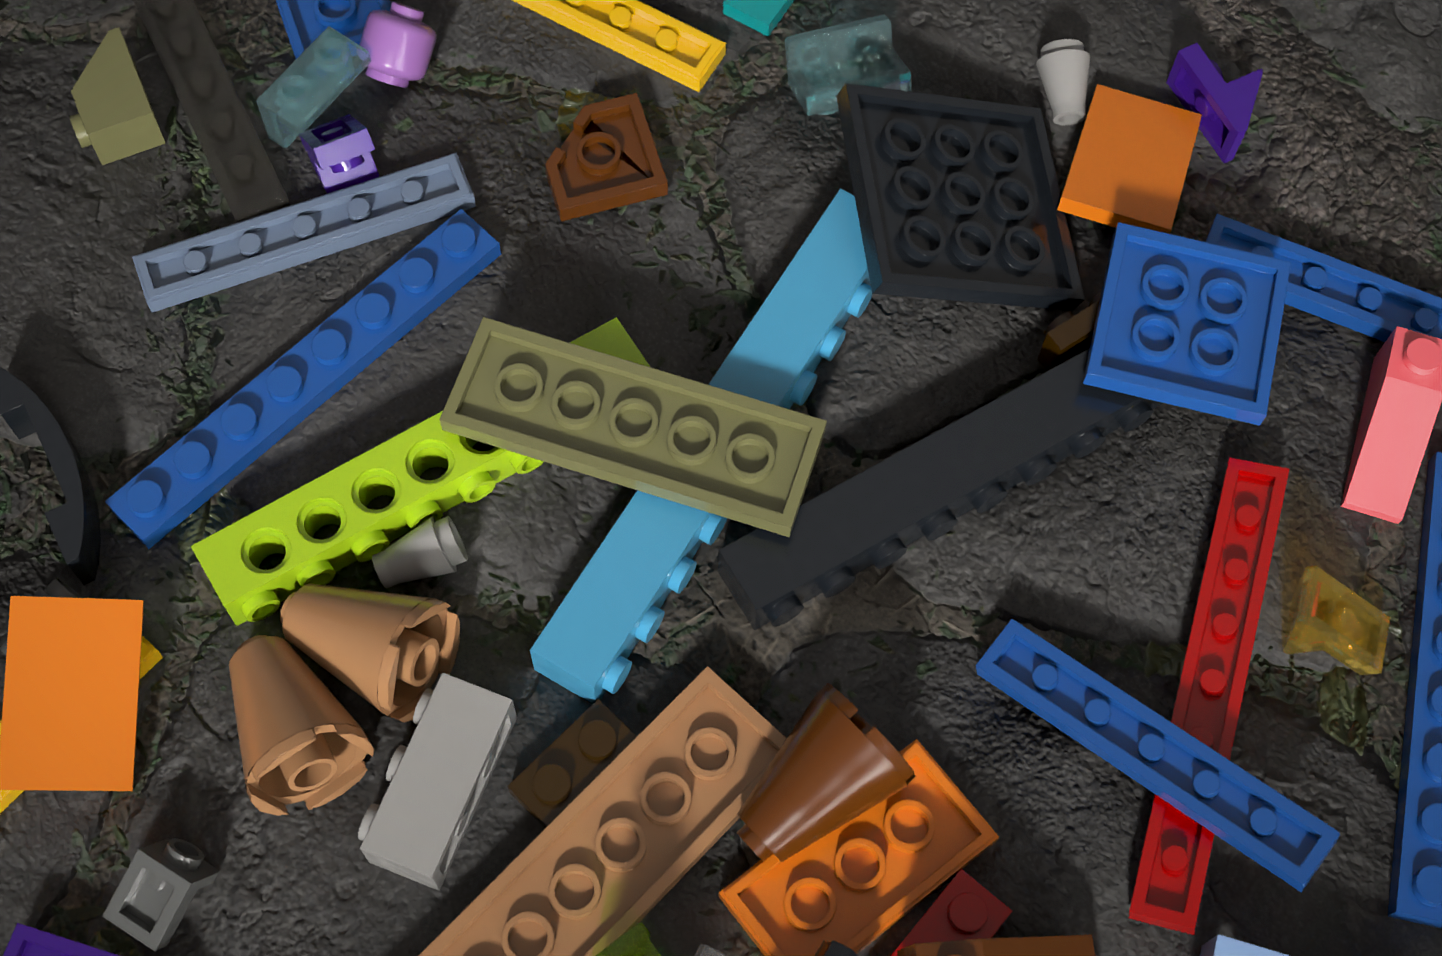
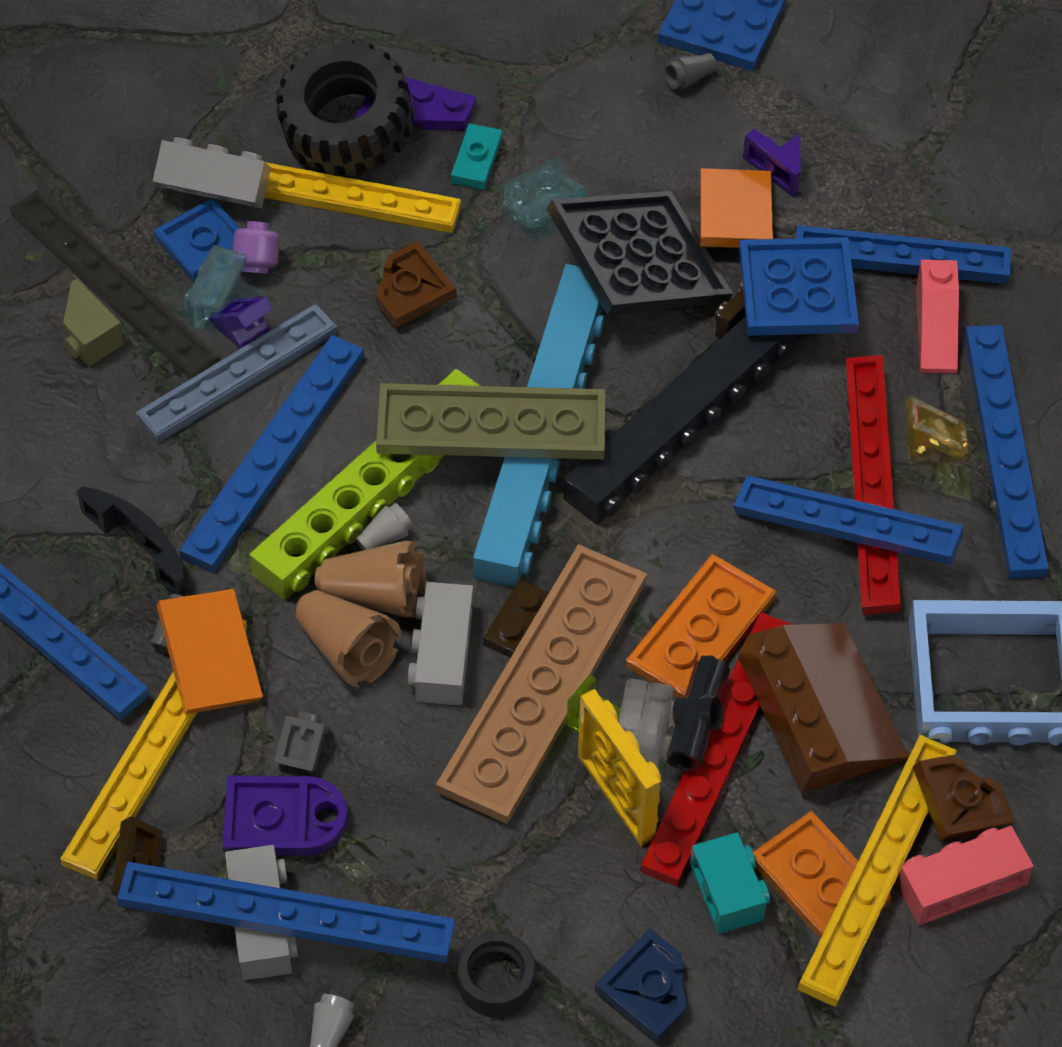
camera: 15 degrees left, 10 degrees down
reddish brown cone [737,683,916,862] -> none
light grey cone [1036,39,1090,125] -> none

